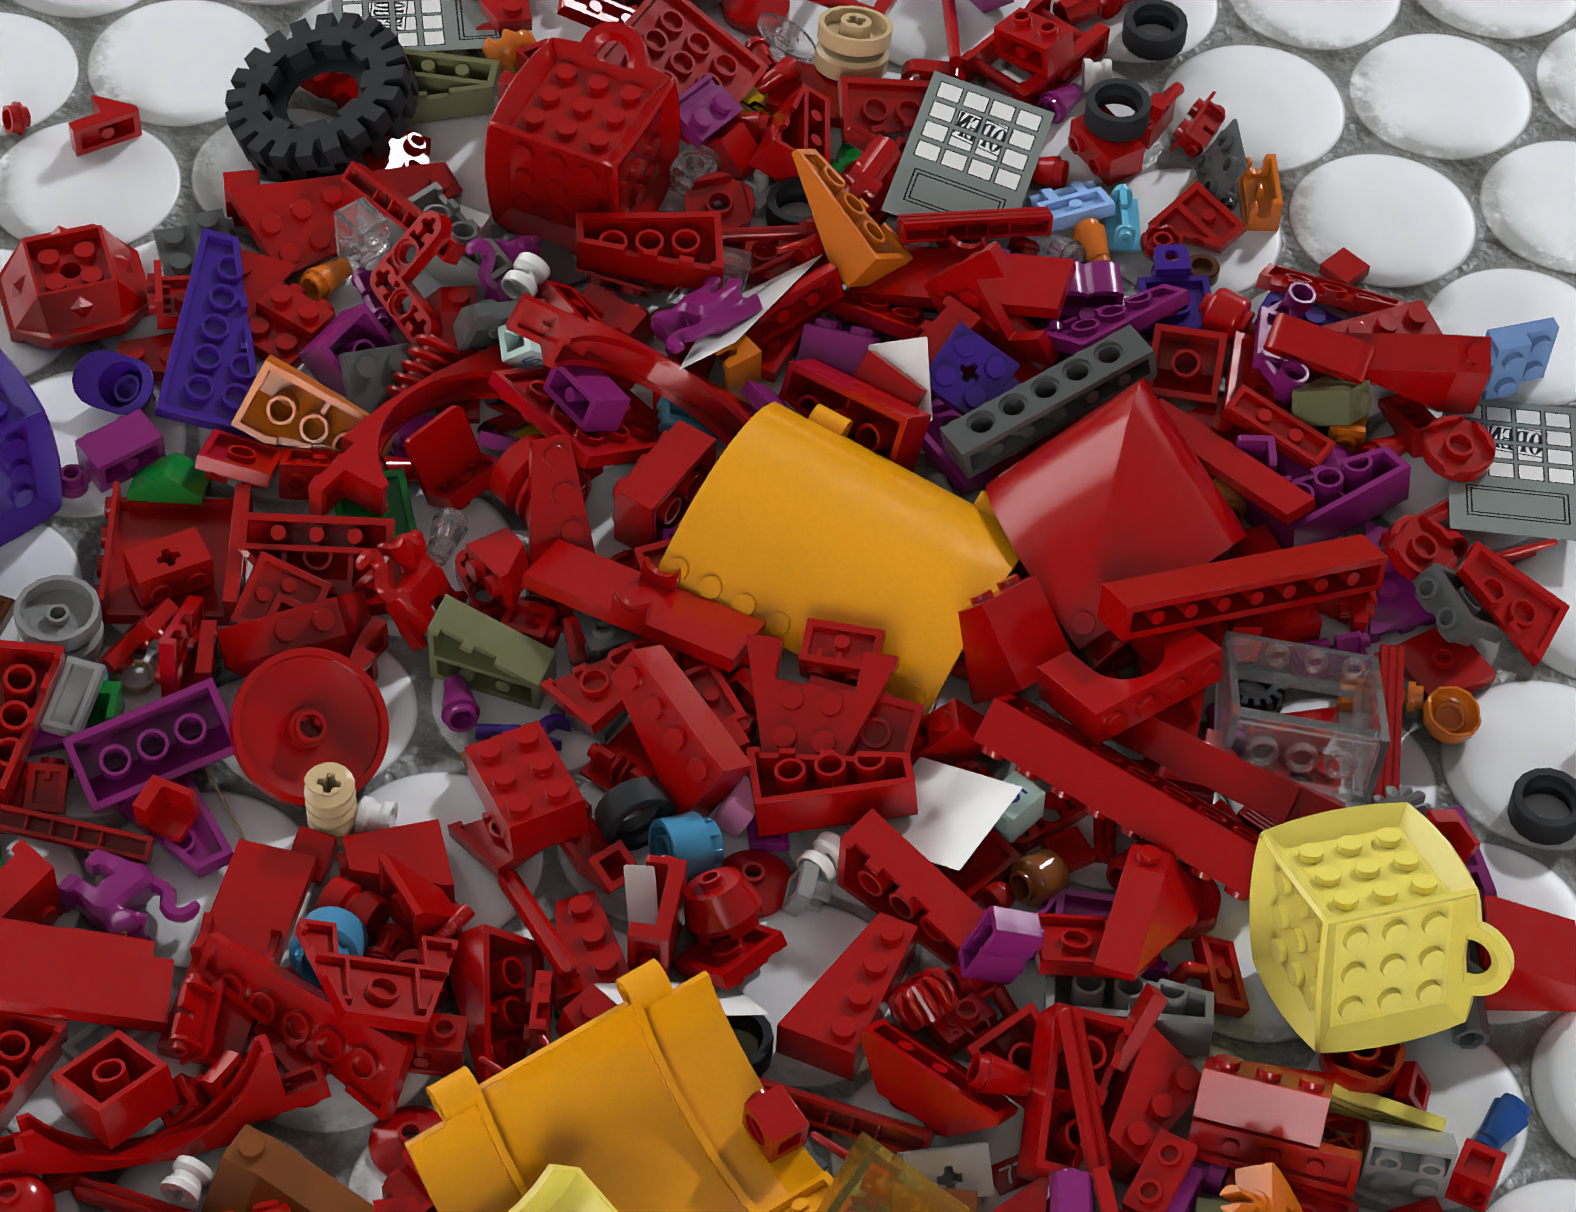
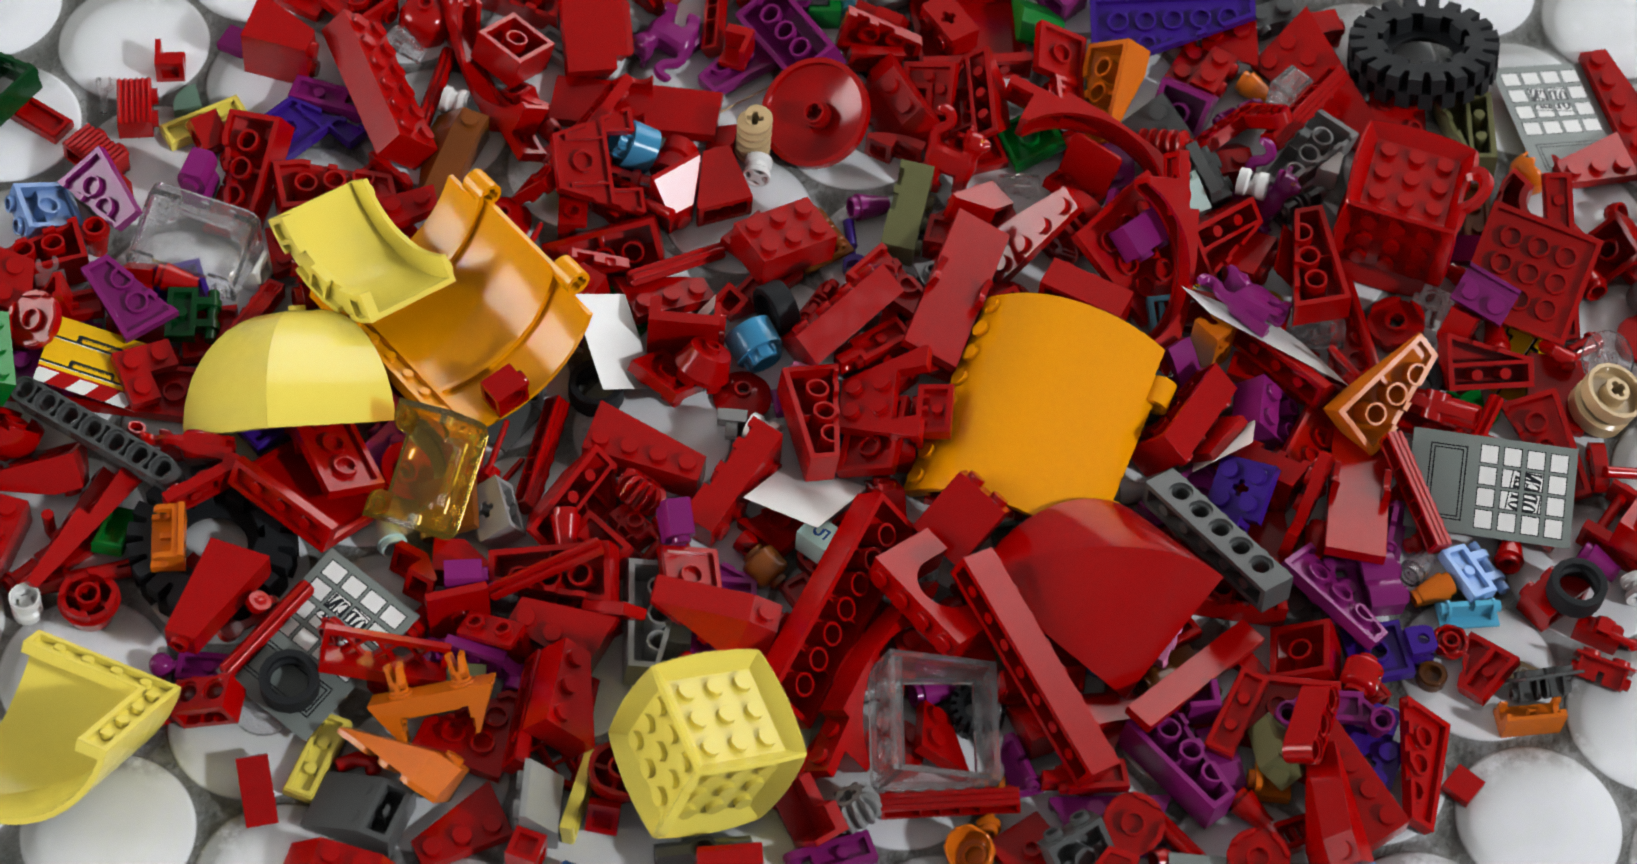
camera: 80 degrees right, 5 degrees up
red hinge [168,973,226,1066] -> none

